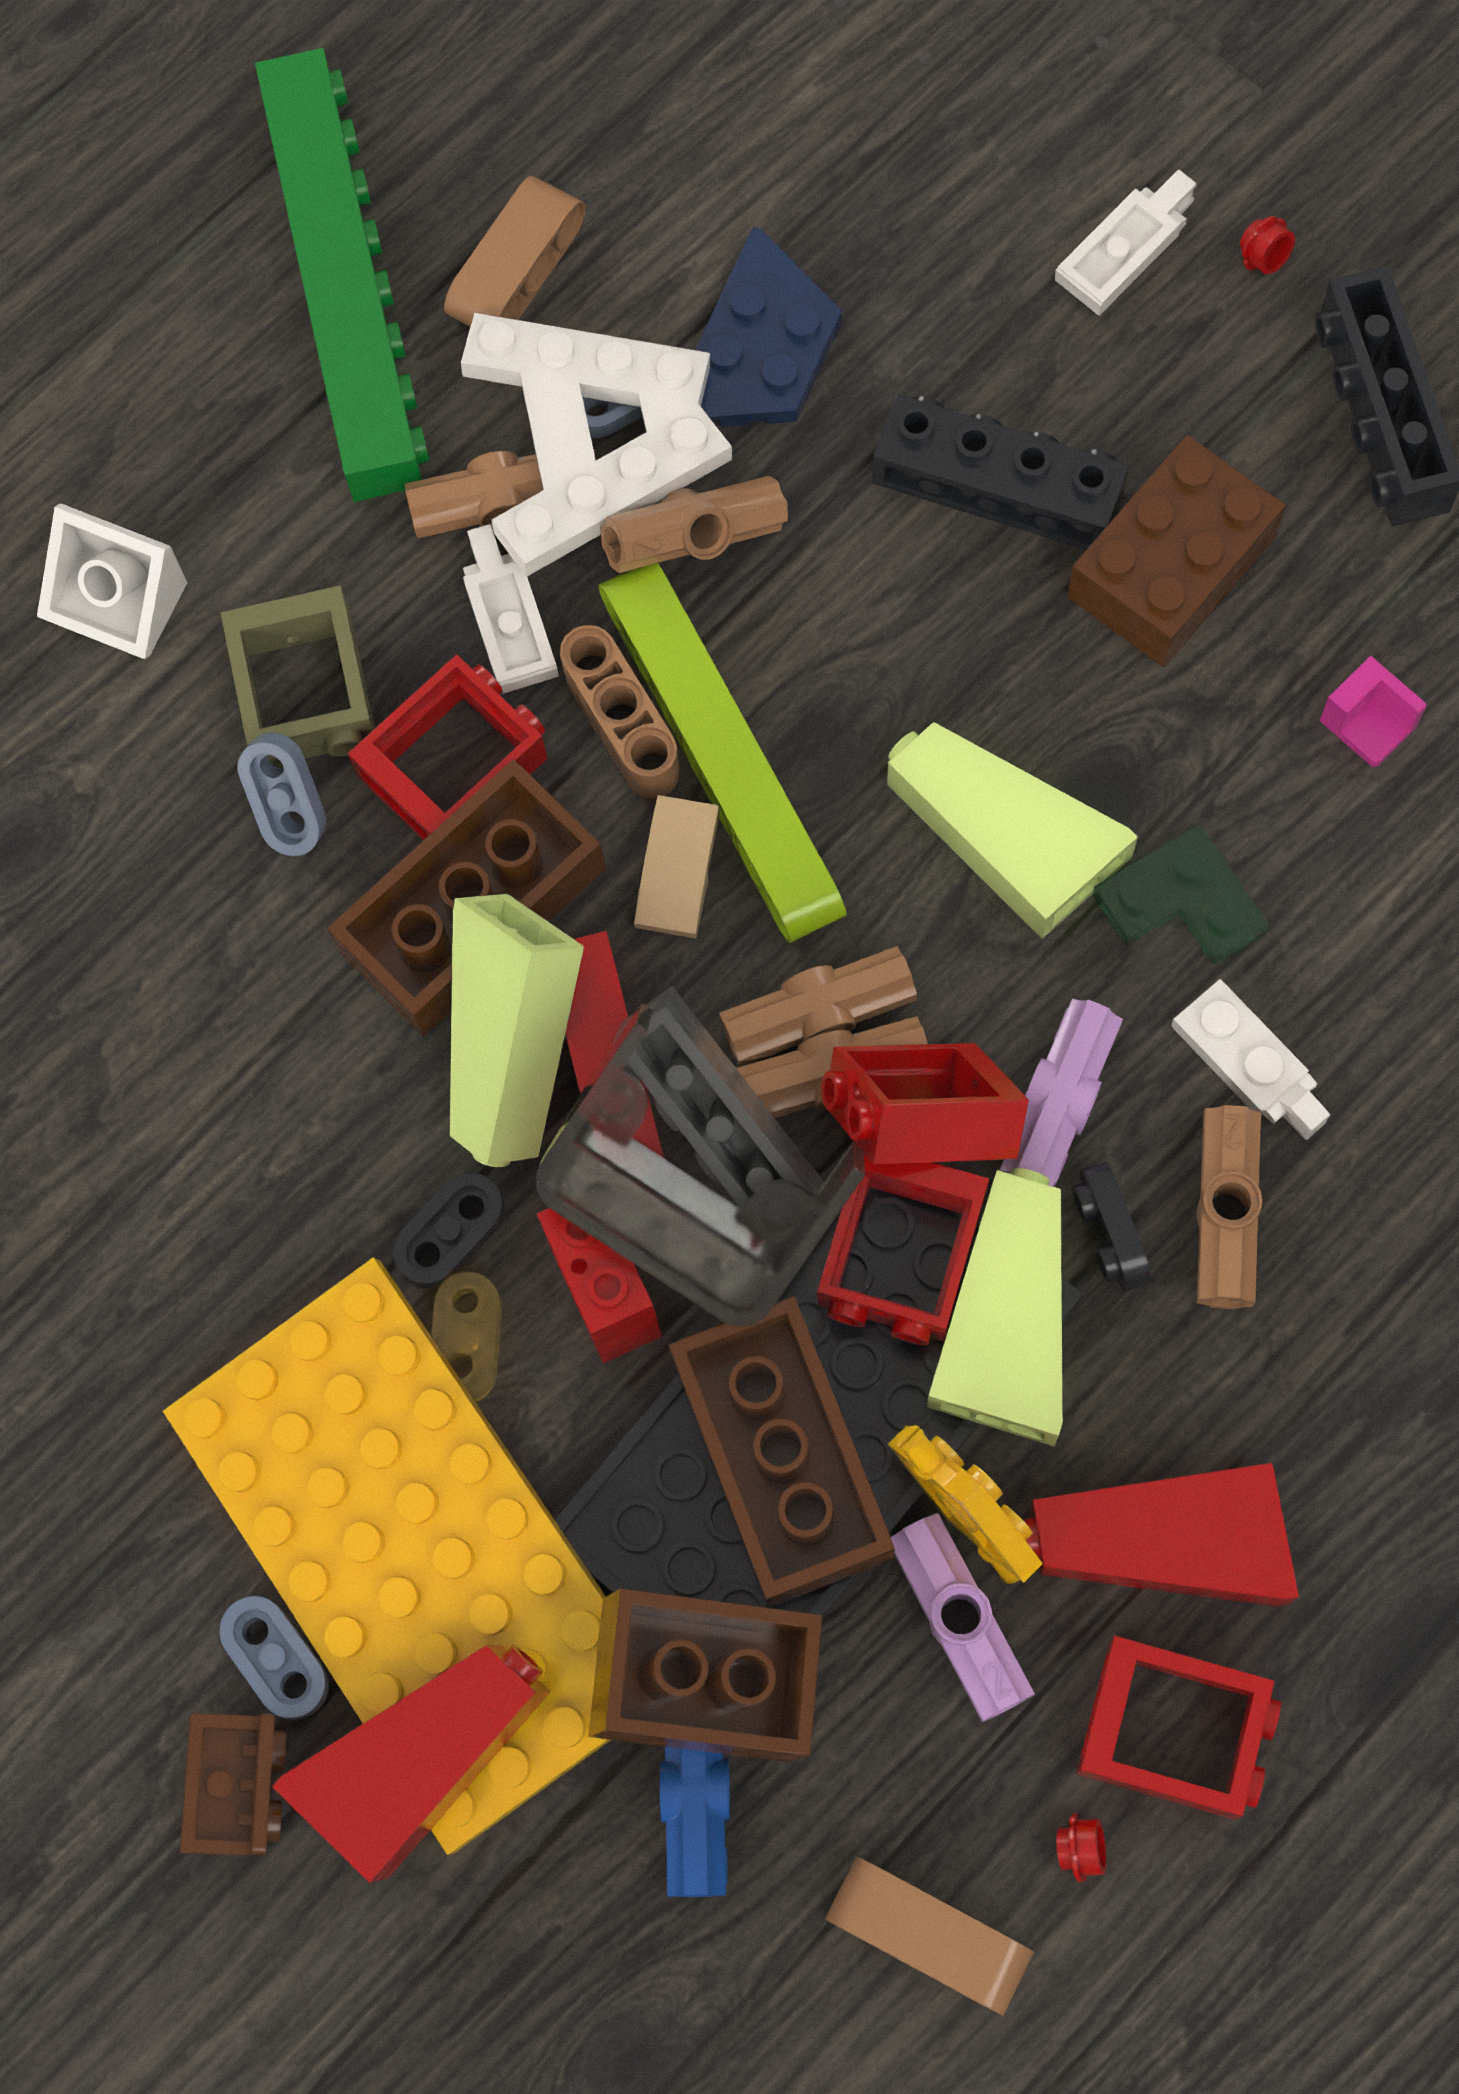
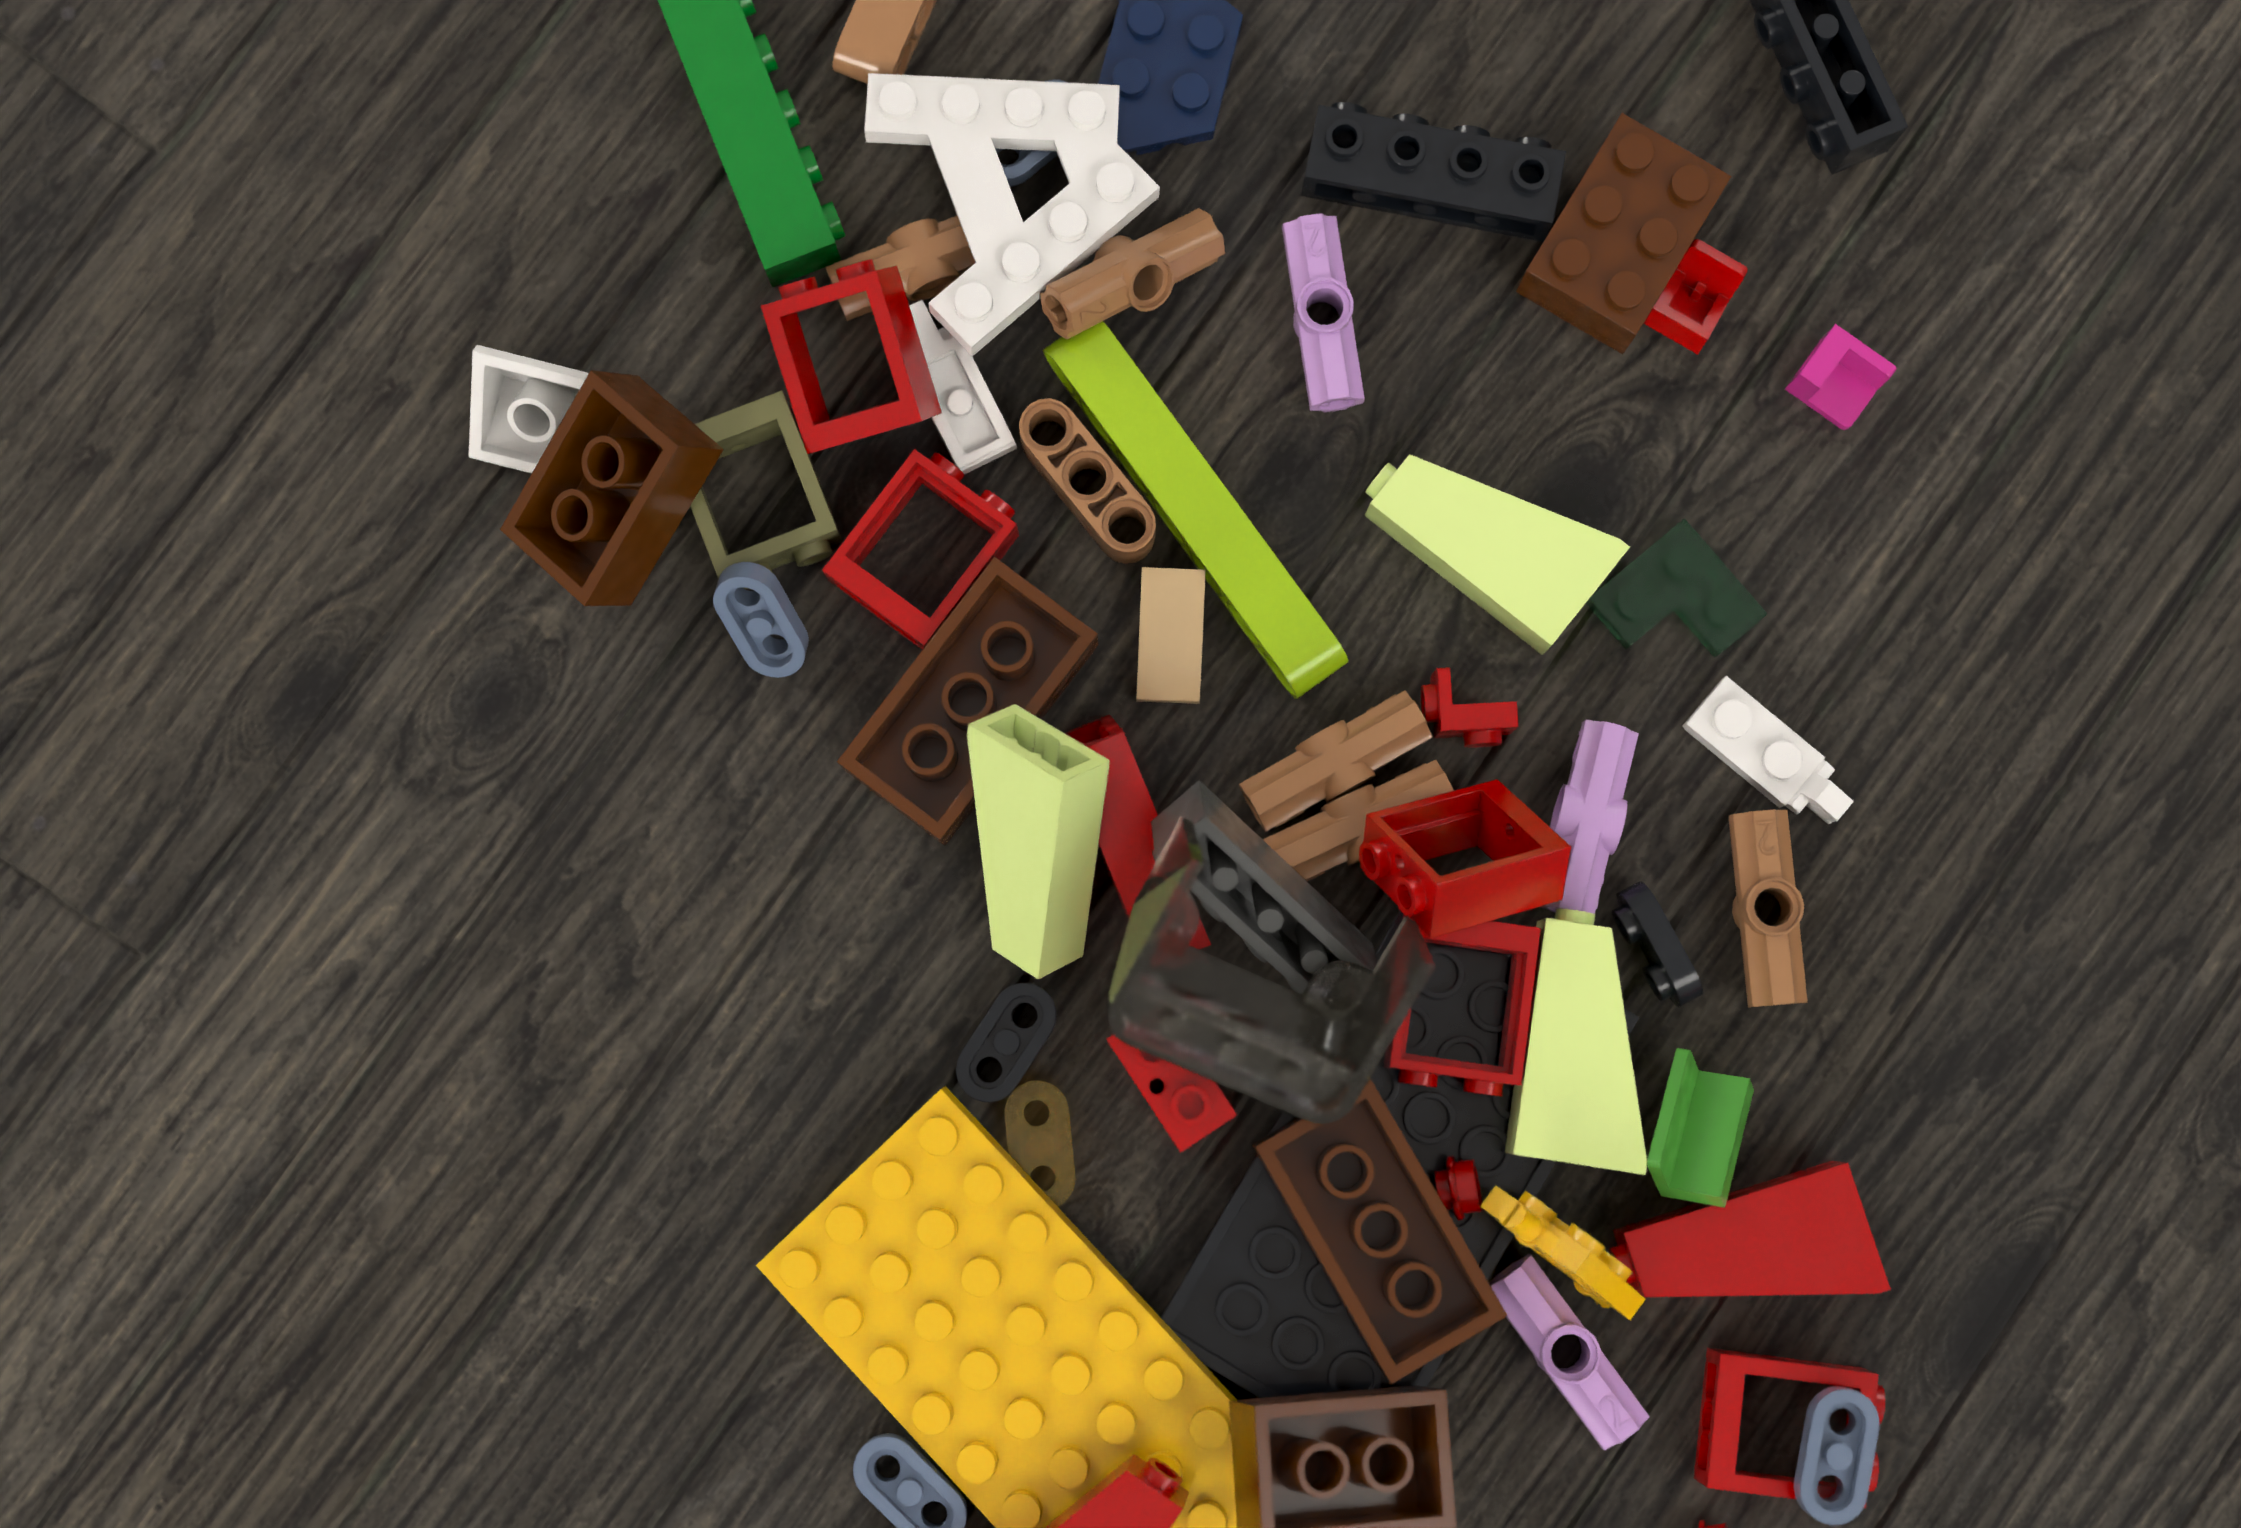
camera: 15 degrees left, 10 degrees up
none -> reddish brown brick [500,370,724,606]
none -> red window [761,259,942,454]
none -> lavender piece [1282,213,1365,412]
none -> red bracket [1421,667,1519,748]
none -> red plate [1435,1155,1483,1221]
none -> red bracket [1644,239,1748,355]
none -> bright green panel [1647,1048,1754,1208]
none -> sand blue plate [1794,1386,1880,1525]

